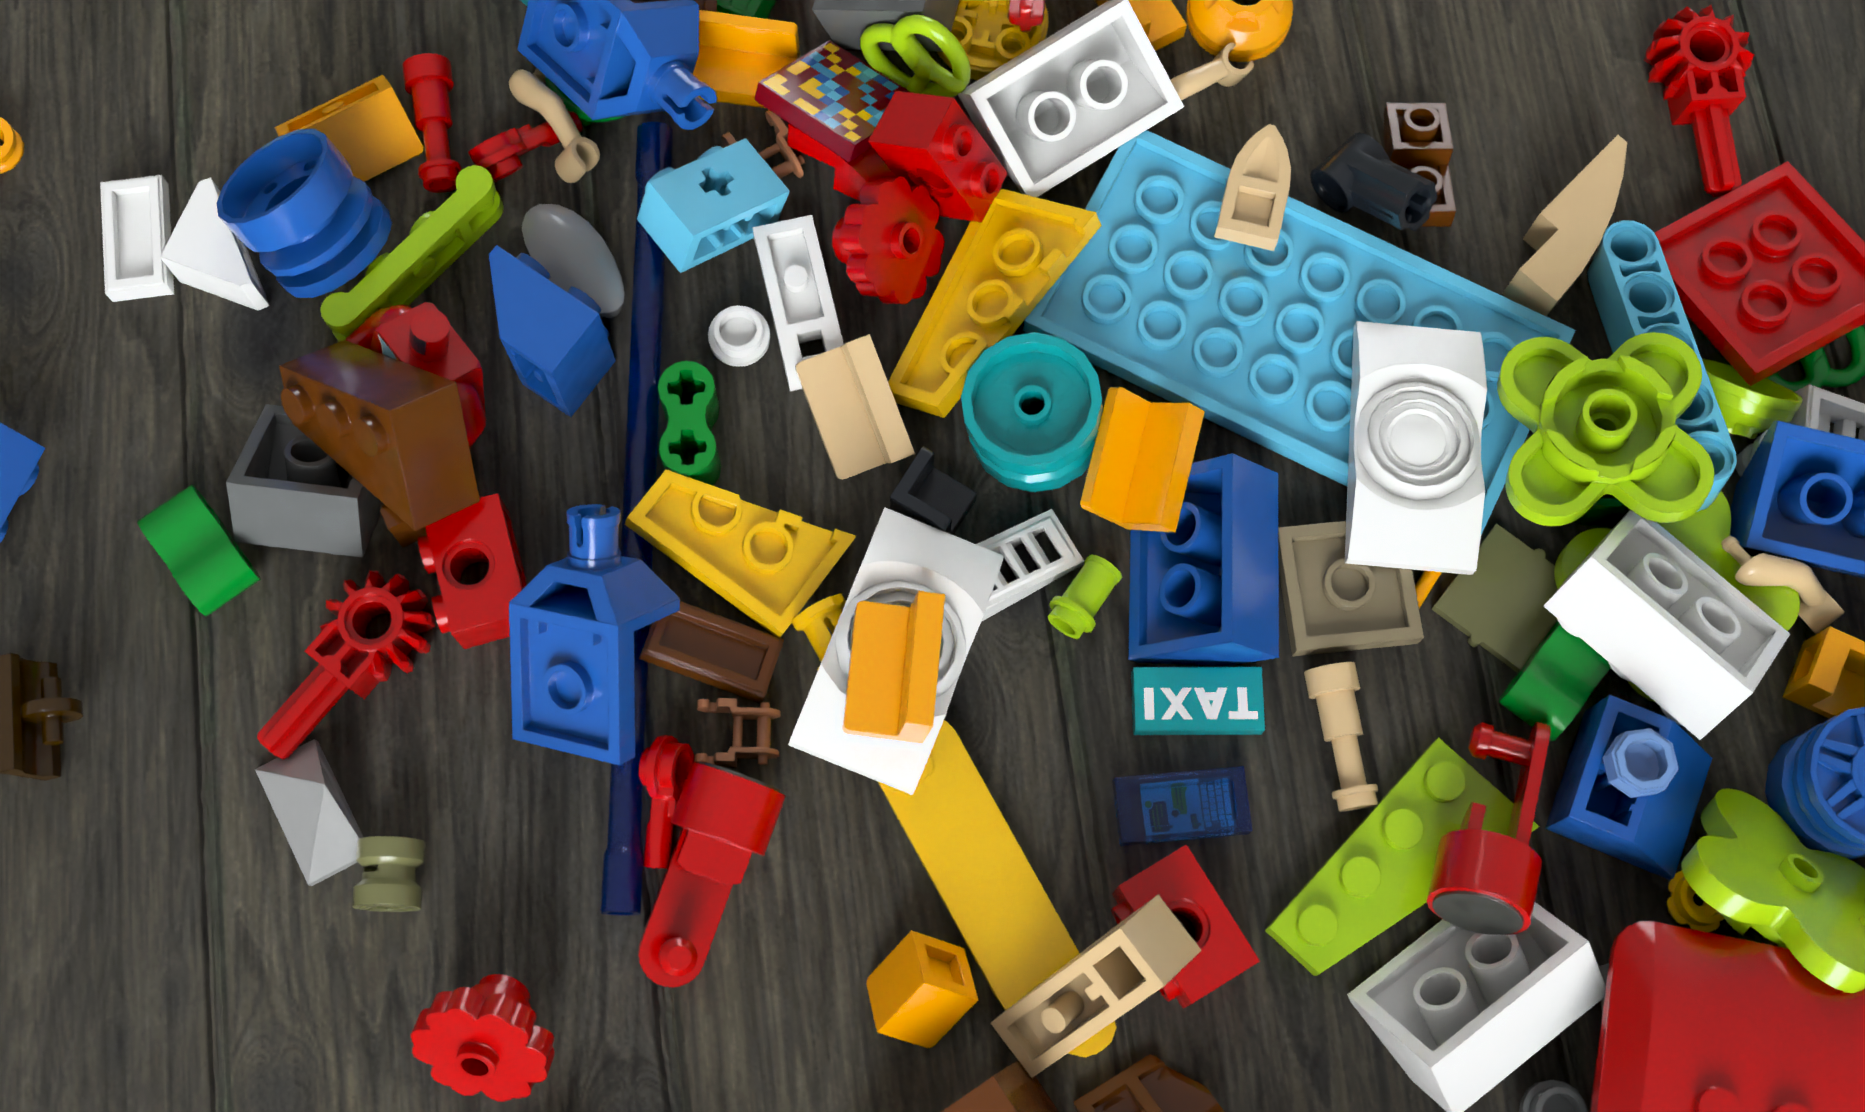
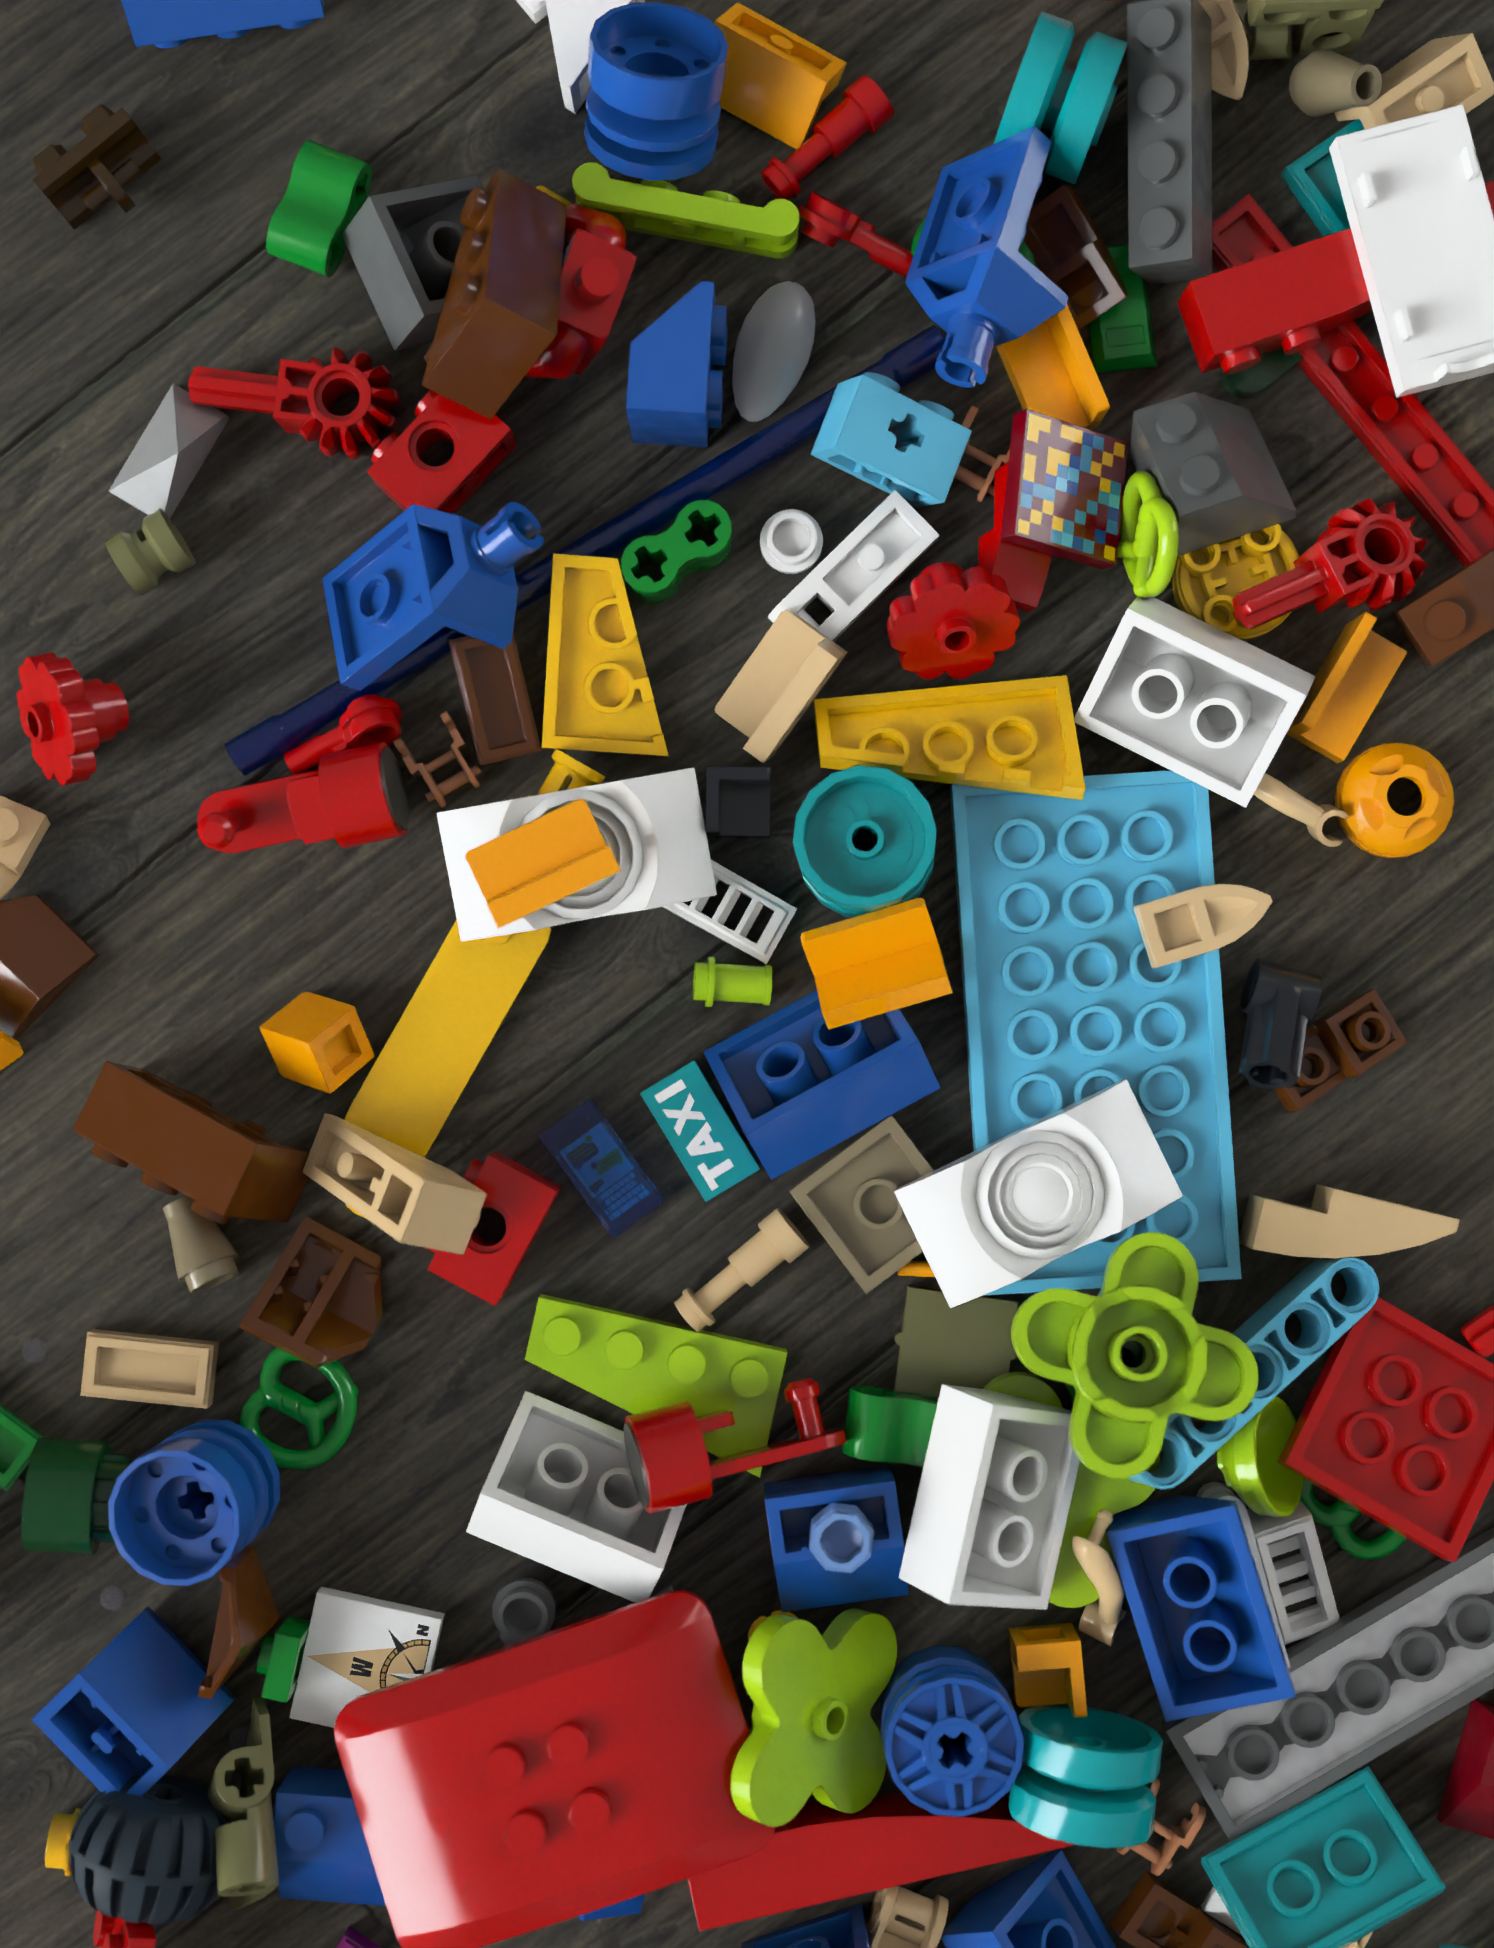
camera: 65 degrees right, 15 degrees up
tan piece [509,69,600,183] -> none
red brick [868,91,1008,223] -> none

